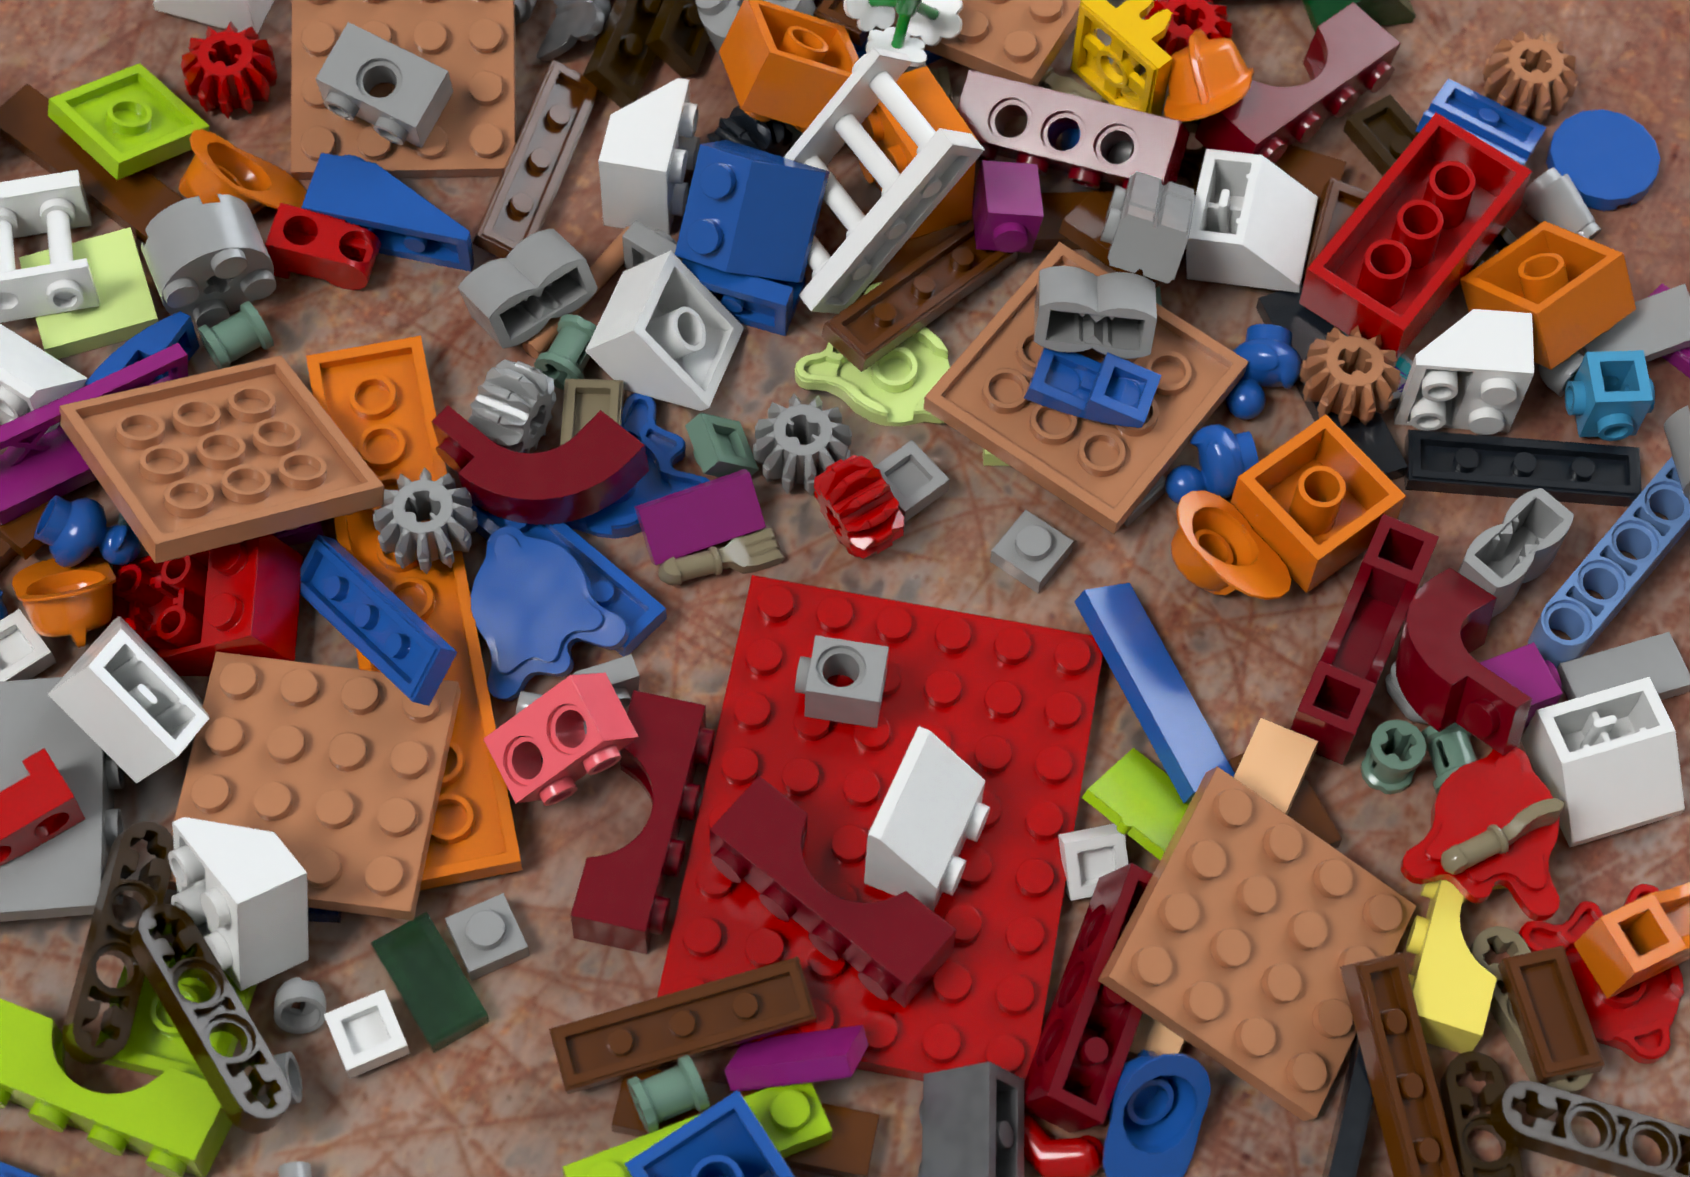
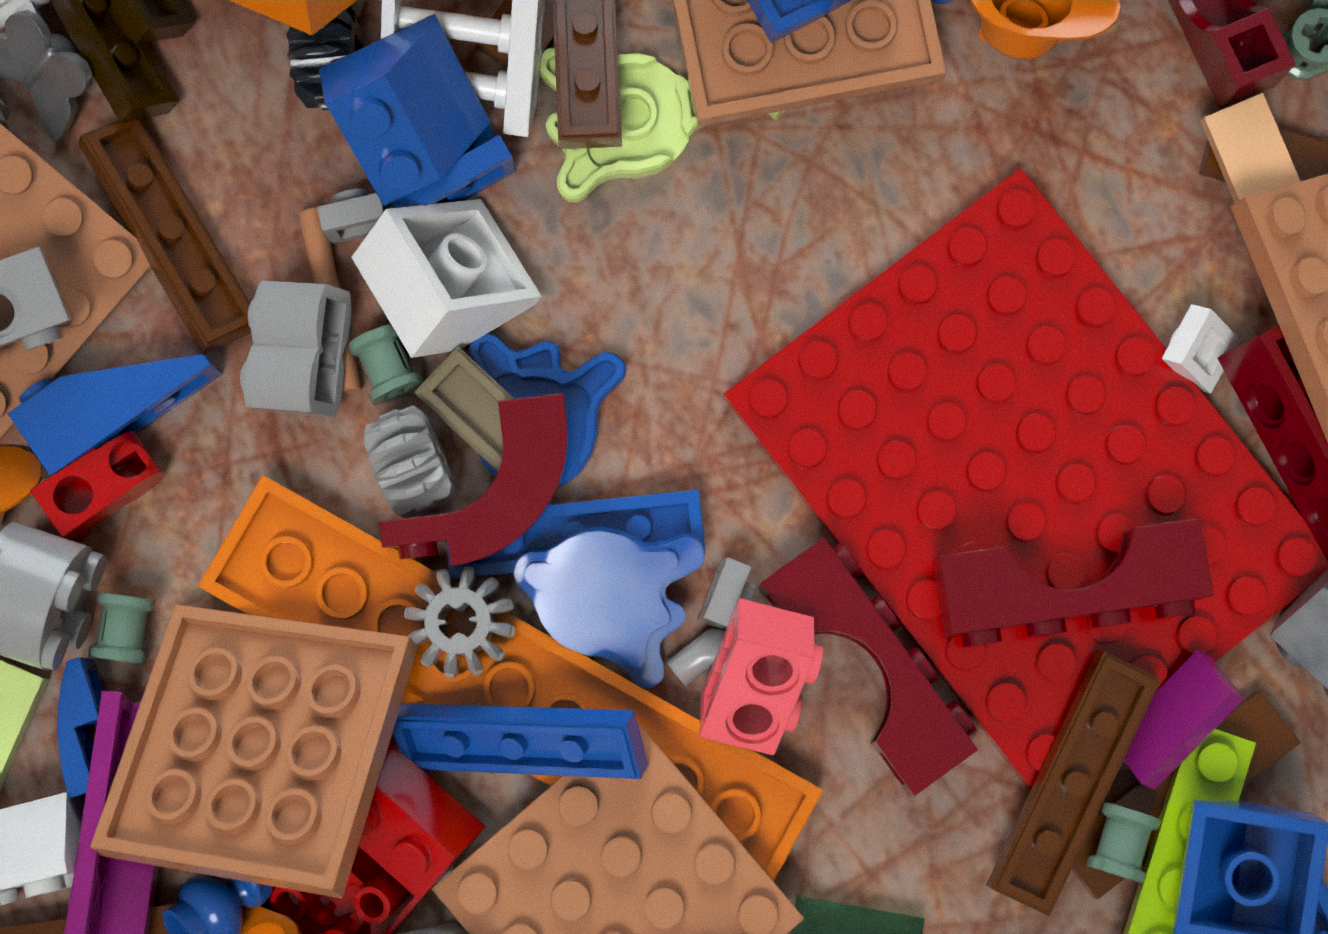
camera: 45 degrees left, 20 degrees up
light grey plate [445,893,530,981] -> none
white slope [598,78,700,235] -> none
magenta tile [634,469,766,565] -> none
dark tan piece [658,528,785,585] -> none
sand green plate [685,412,759,477] -> none
light grey gear [753,393,852,496] -> none
light grey brick [795,635,889,728] -> none
red gear [814,455,904,559] -> none
white slope [864,726,990,912] -> none
light grey plate [874,440,950,523] -> none
light grey plate [990,509,1074,593] -> none
blue tile [1074,583,1235,804] -> none
lime piece [1082,747,1190,860] -> none

